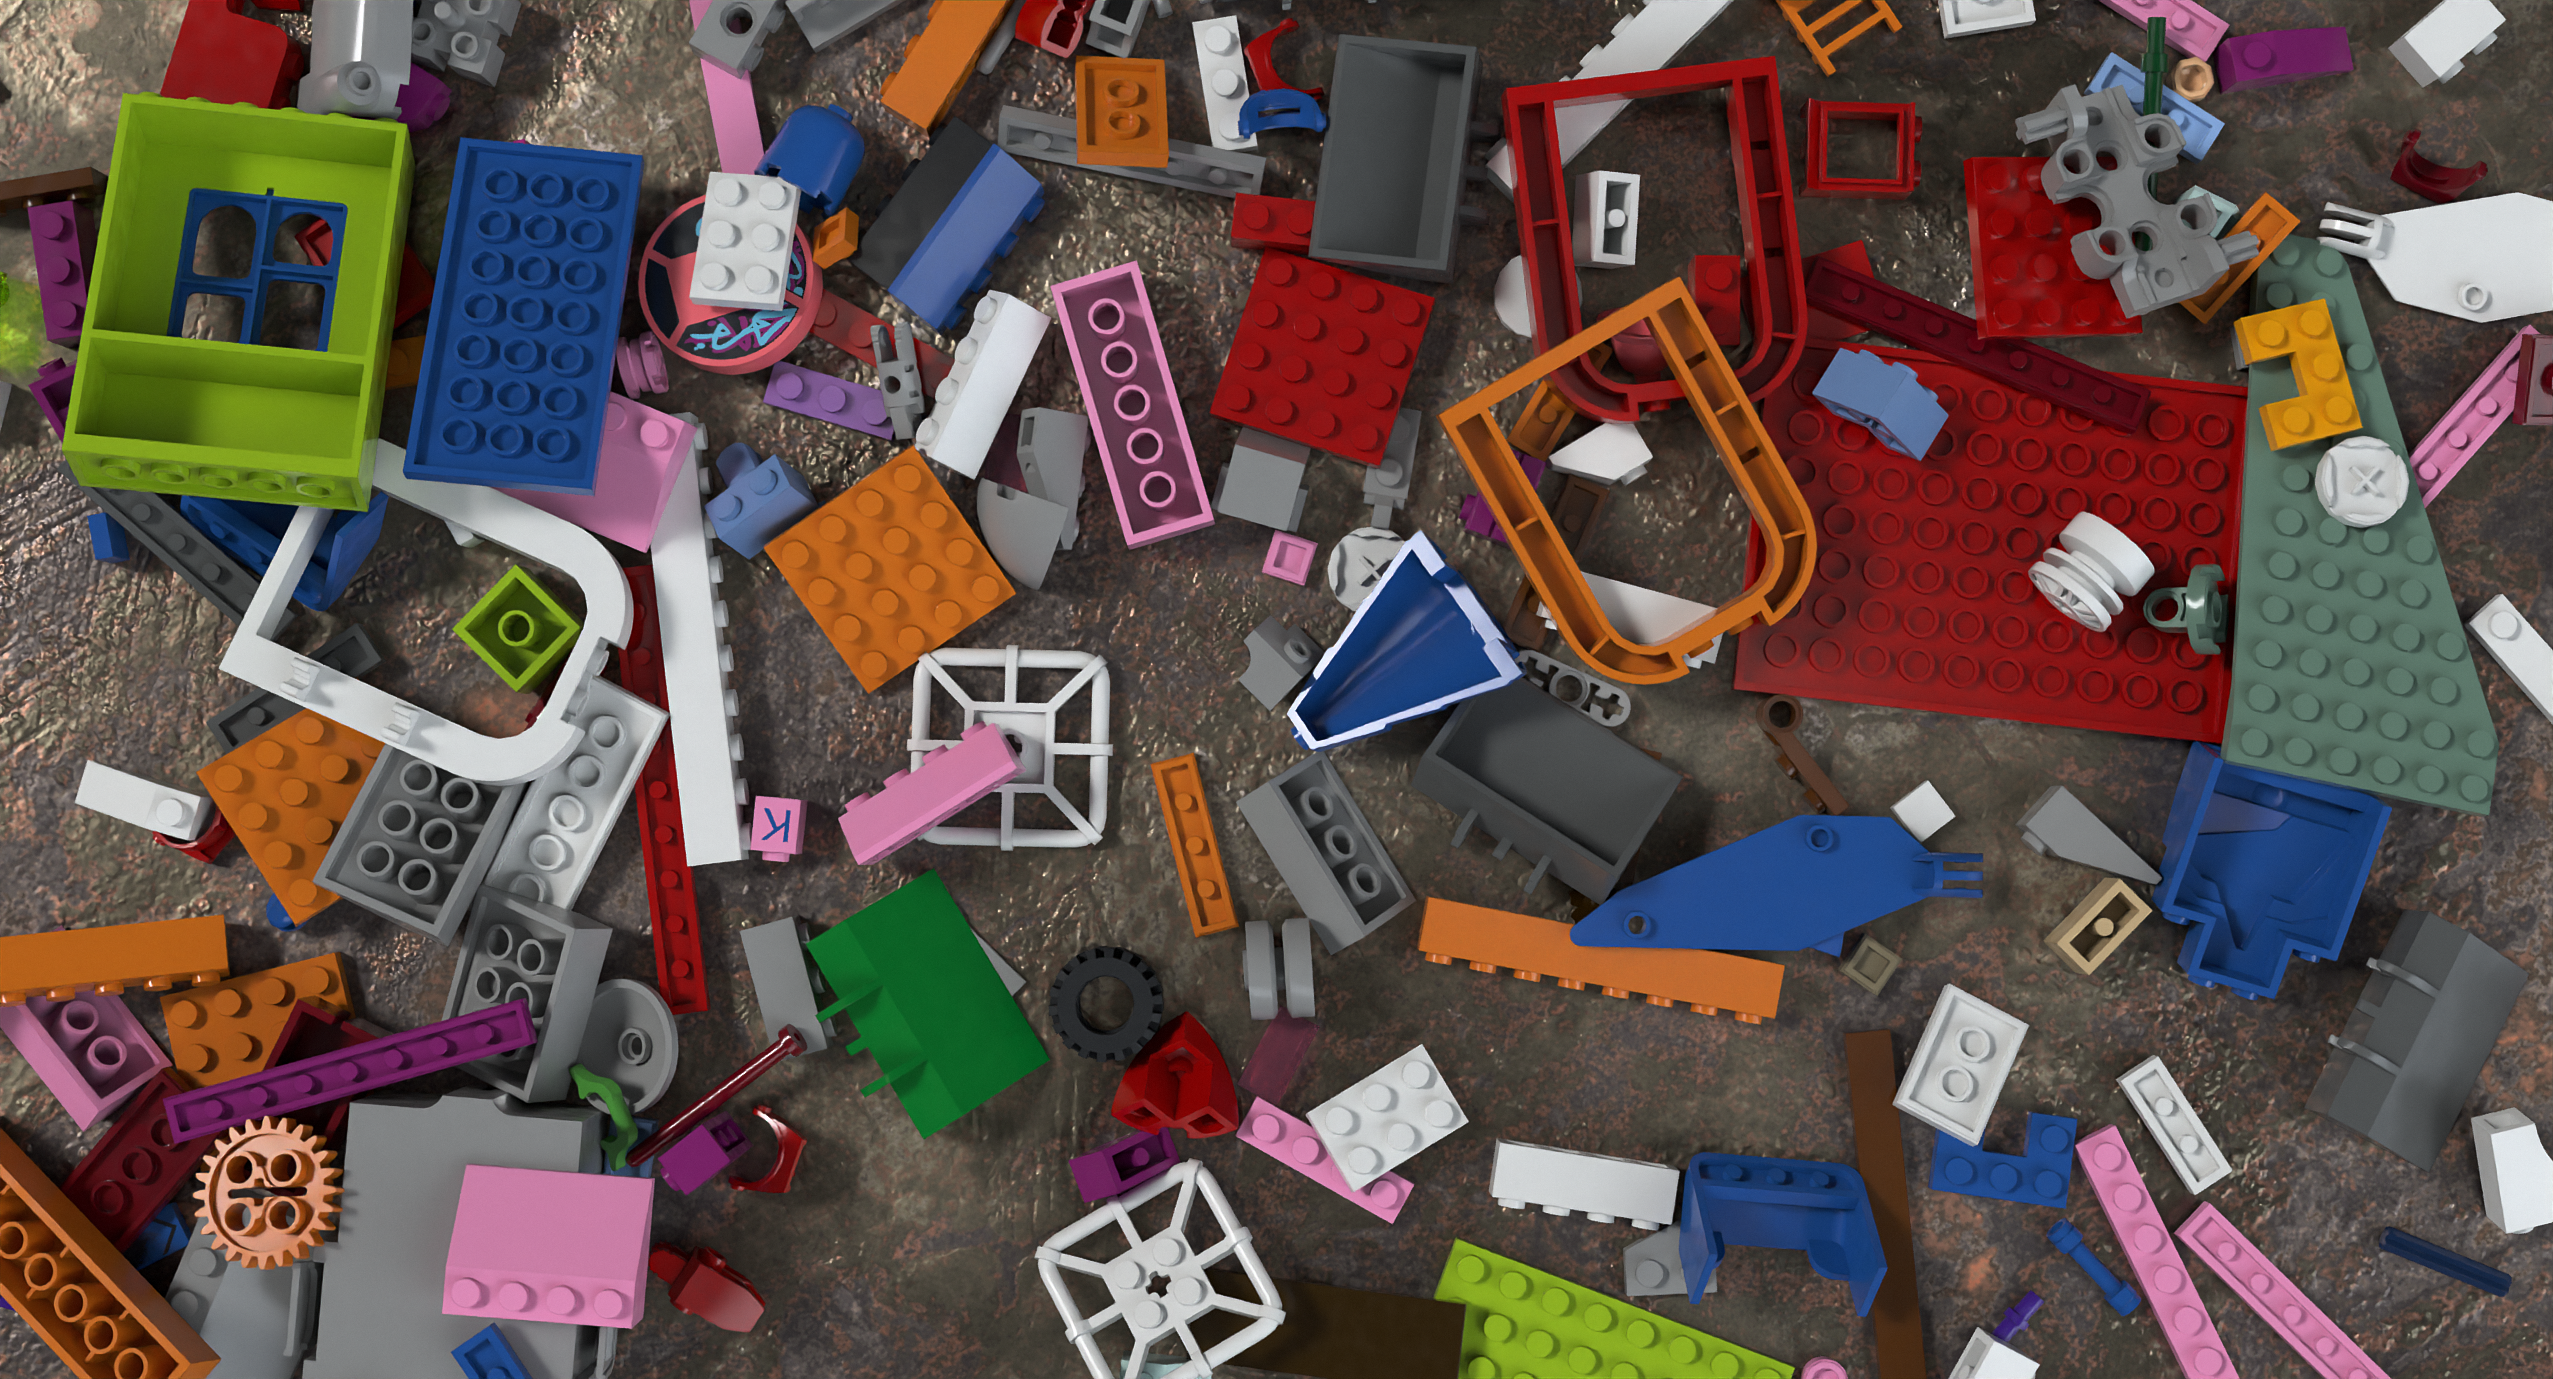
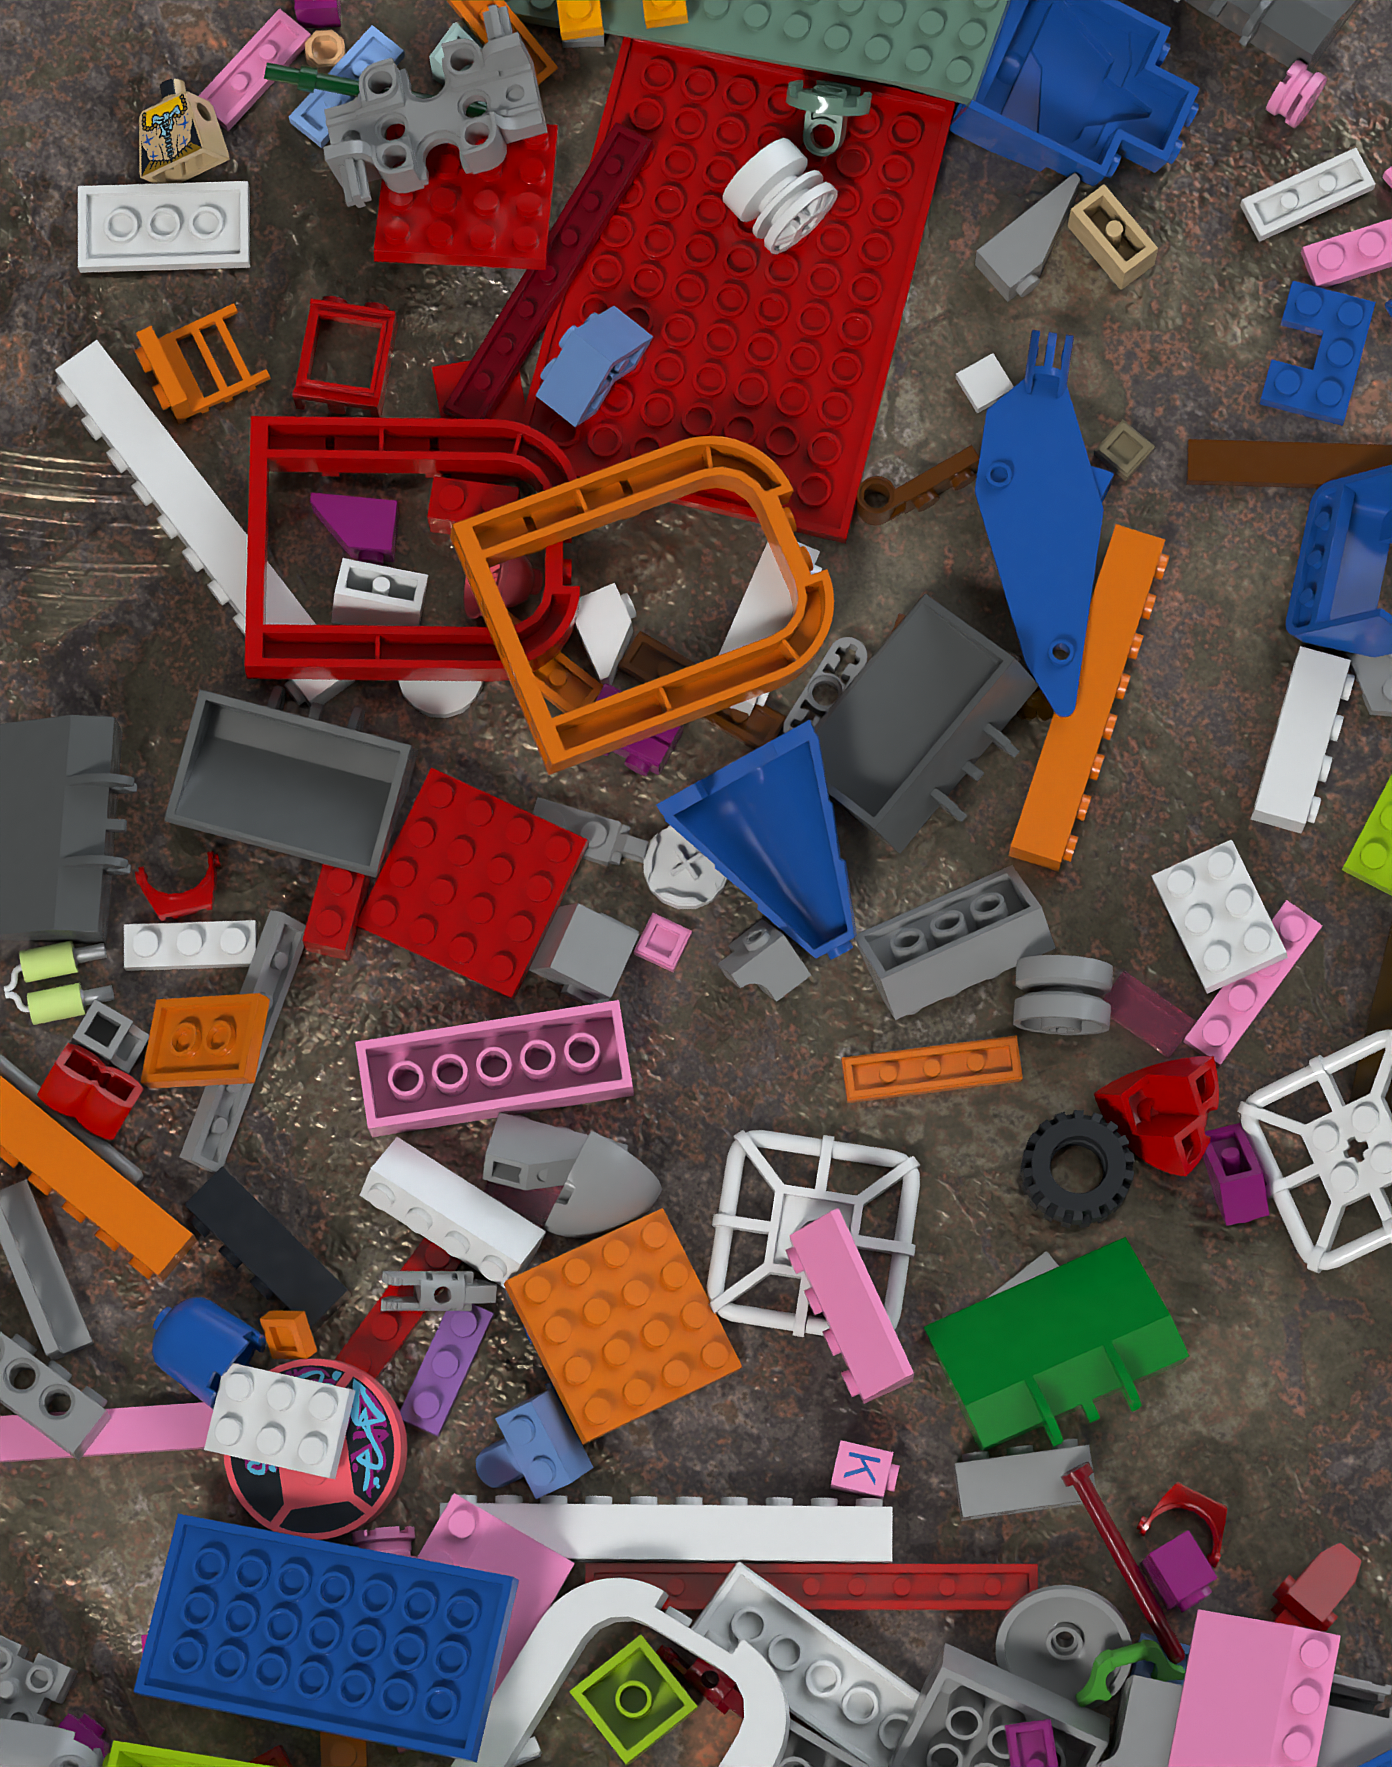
camera: 75 degrees left, 10 degrees down
blue slope [887,144,1045,336] -> none
blue helmet [1238,89,1326,139] -> none
white tile [1892,983,2029,1147] -> none
none -> magenta slope [310,493,400,566]
none -> bright pink wheel [1266,60,1327,128]

